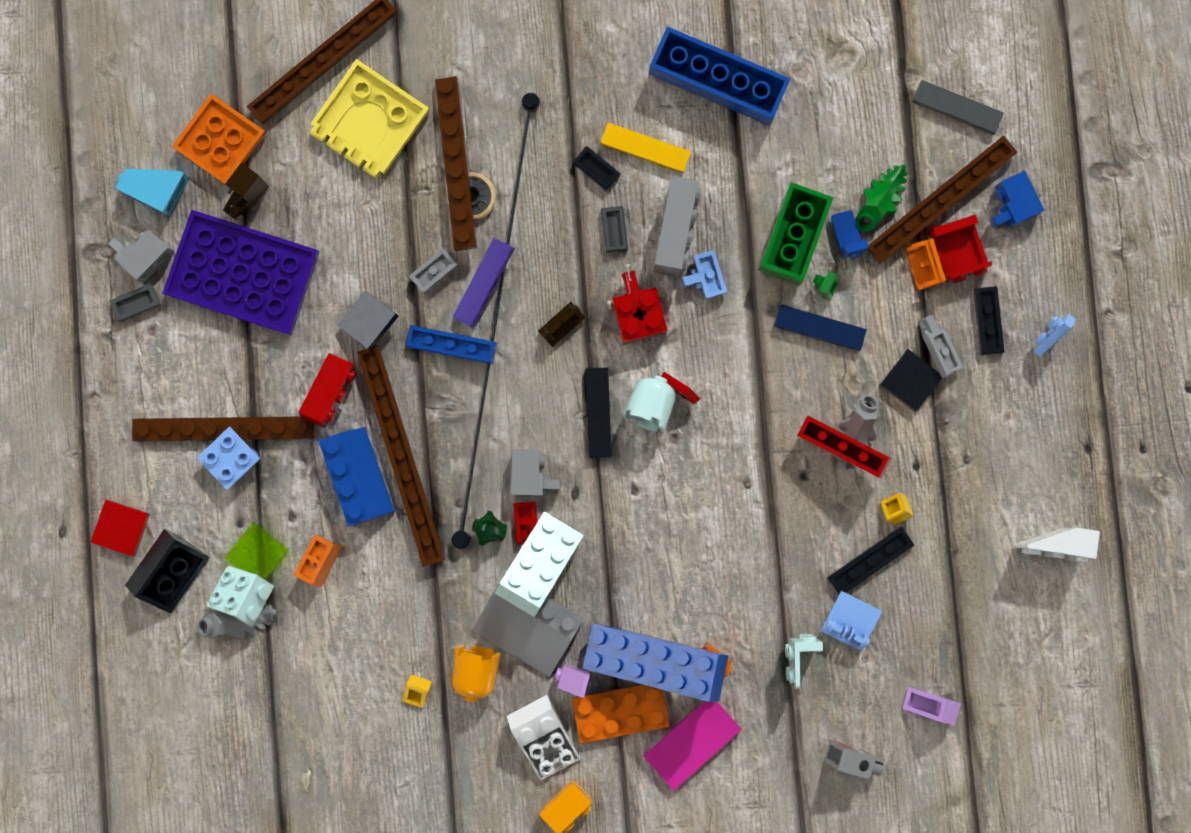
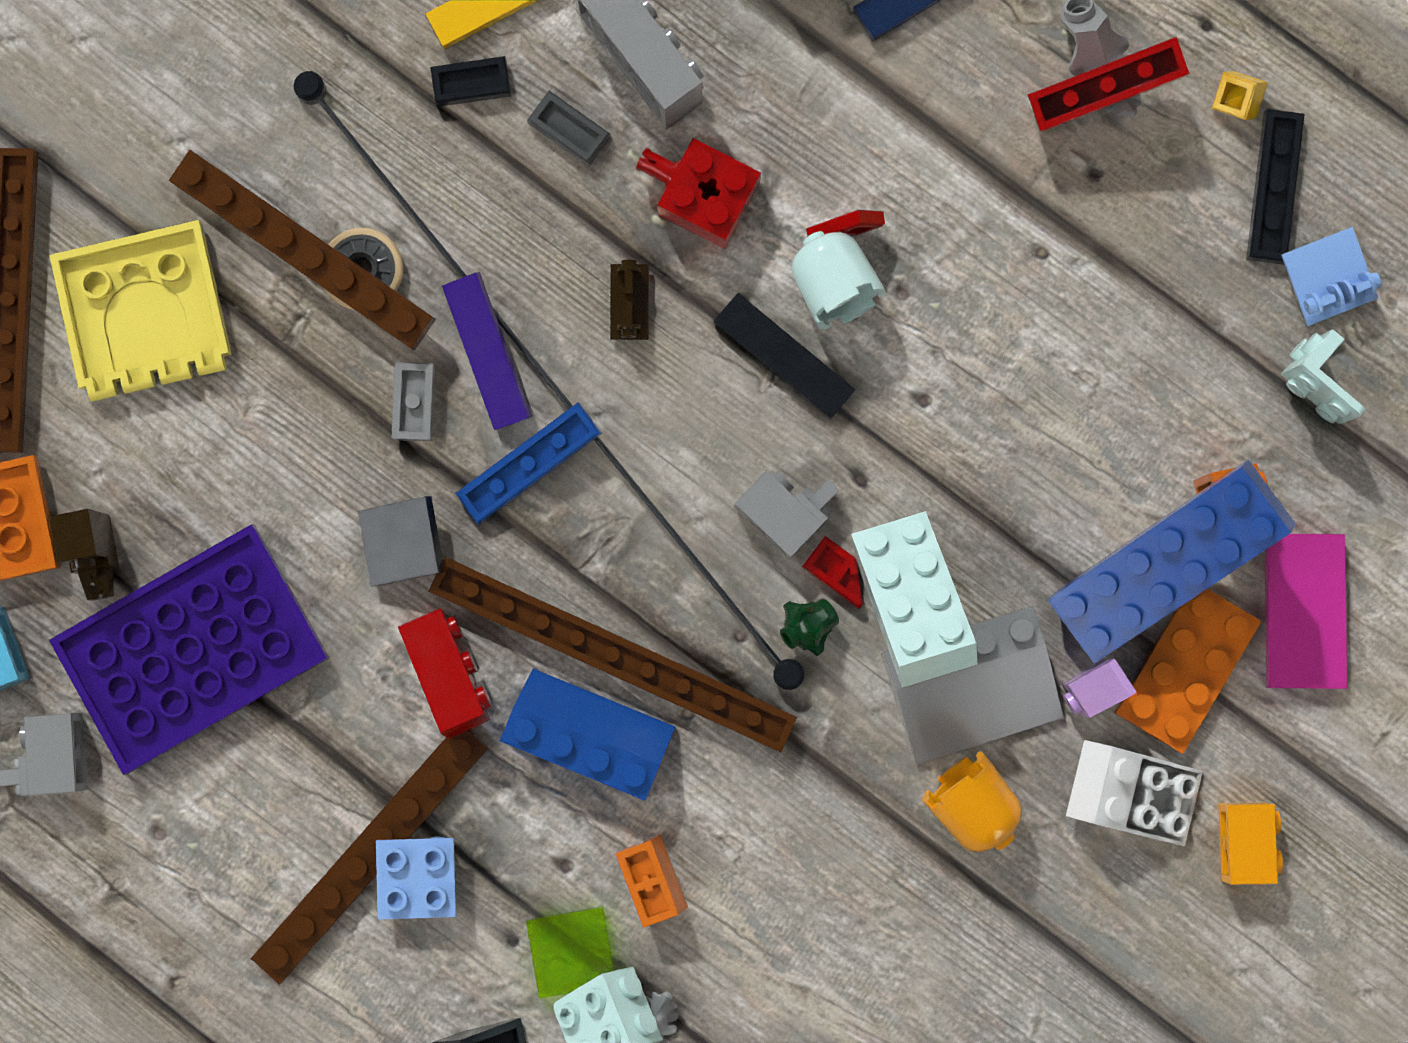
camera: 45 degrees left, 0 degrees up
dark grey tile [109,284,161,322] -> none
yellow slope [402,675,432,708] -> none
light blue hinge [681,250,727,300] -> none

